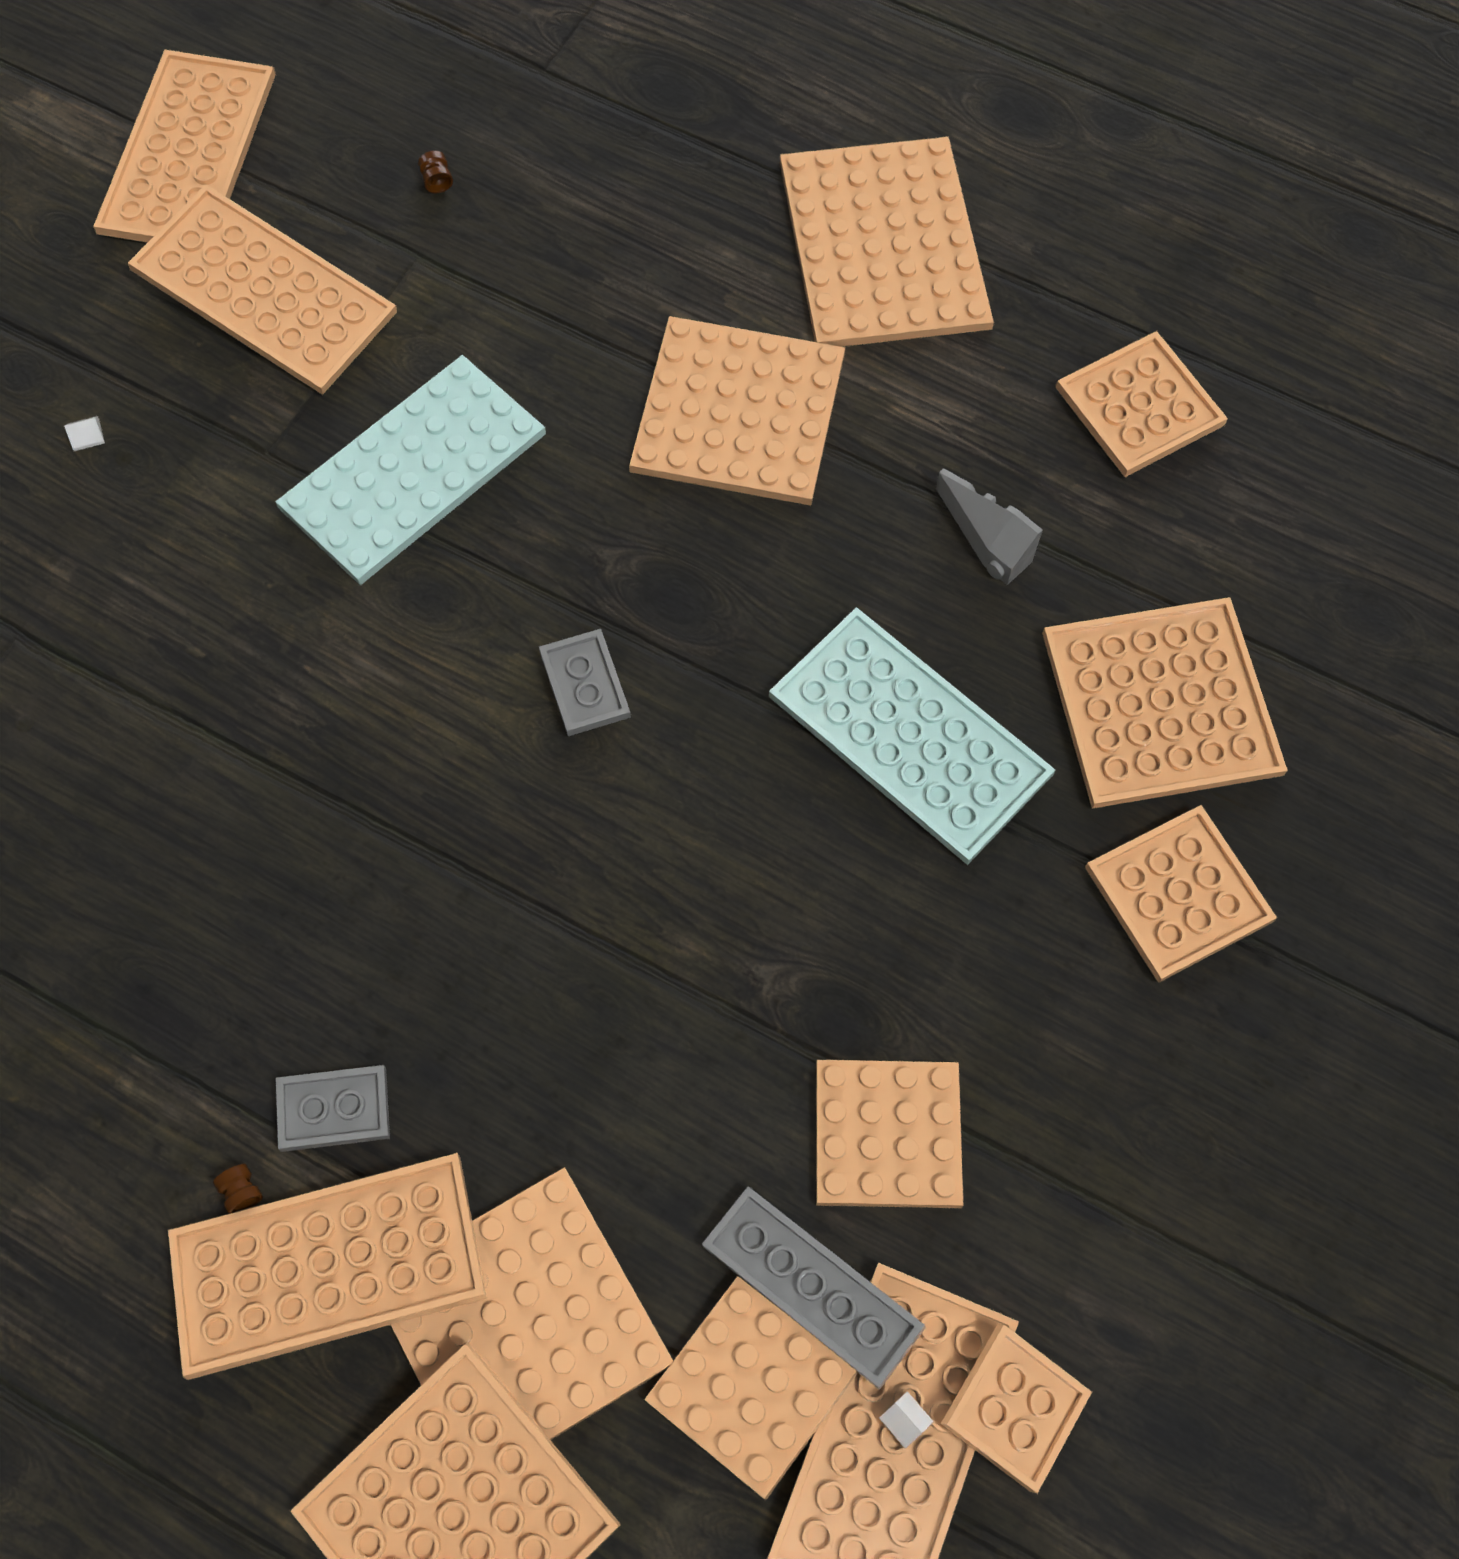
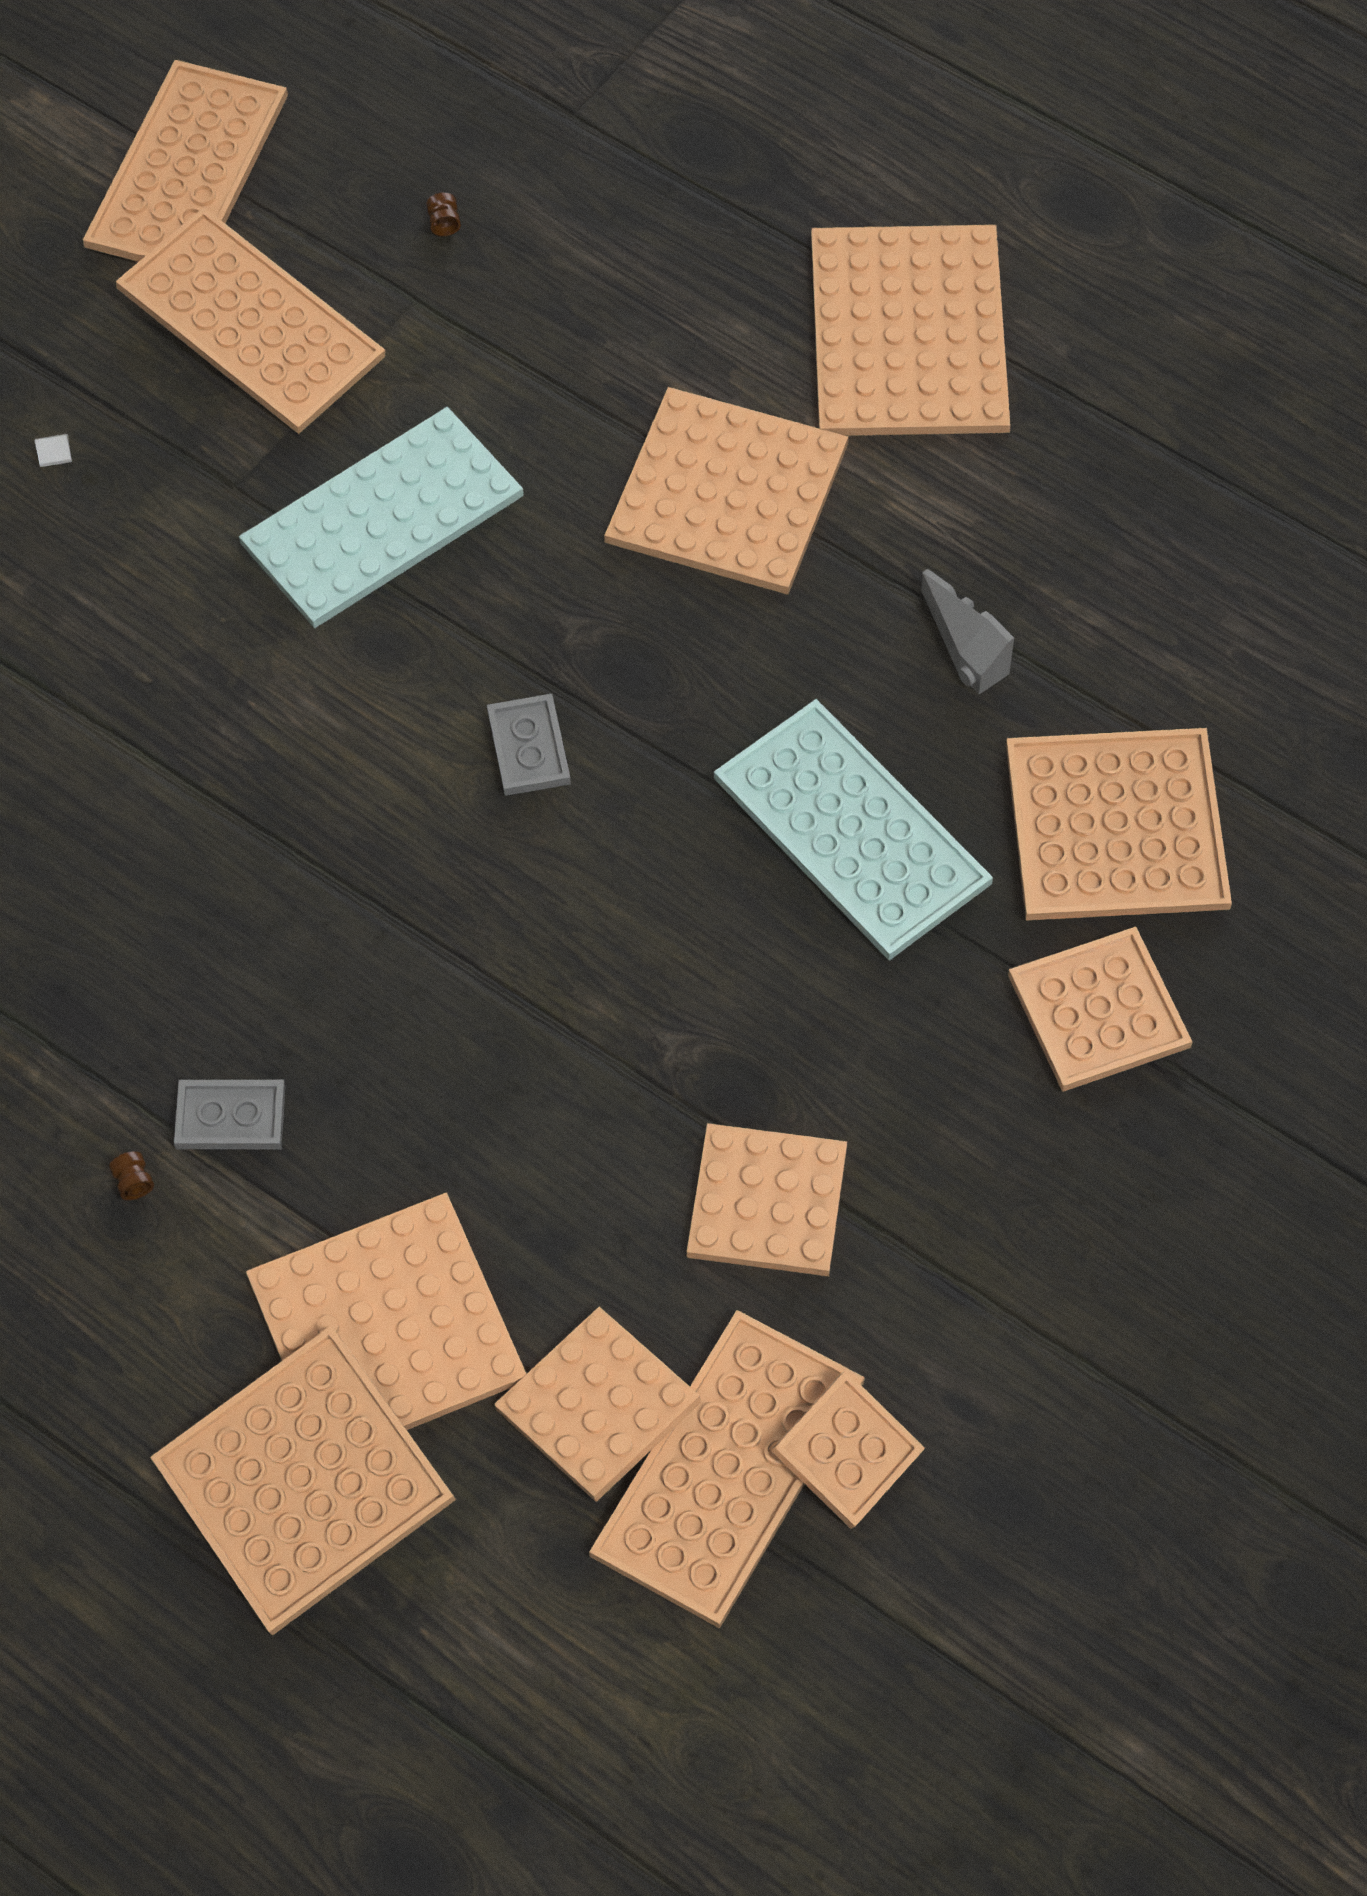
camera: 10 degrees right, 5 degrees down
light nougat plate [168,1153,487,1380] -> none
light grey plate [702,1186,926,1390] -> none
white slope [879,1391,934,1448] -> none
light nougat plate [1056,331,1228,477] -> none

